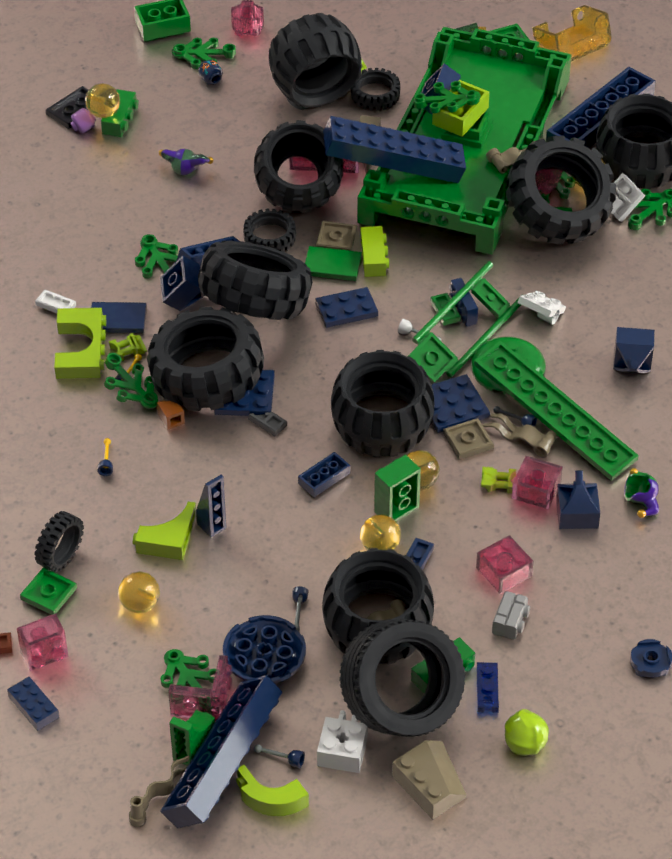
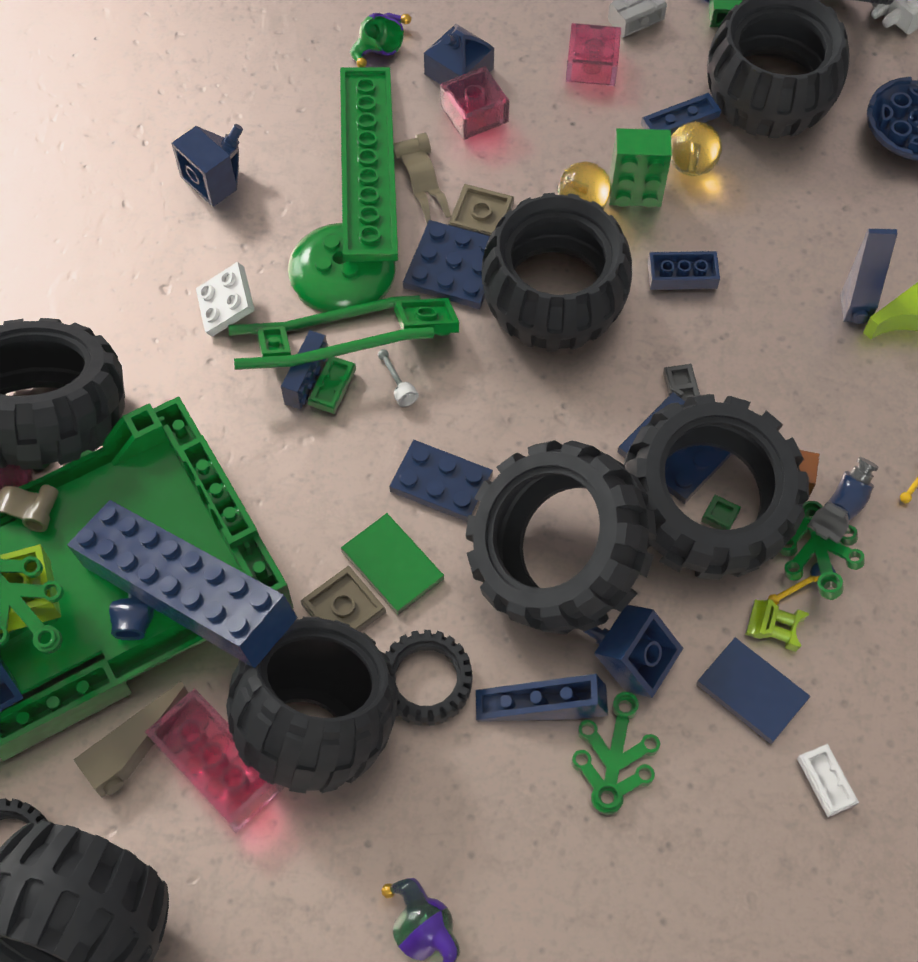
camera: 140 degrees left, 15 degrees up
lime arch [54,308,107,379] -> none
hinge [292,586,309,631] -> none
lime brick [361,226,389,277] -> none
lime piece [481,467,517,494] -> none
hinge [493,406,537,427] -> none
none -> piece [807,457,879,543]

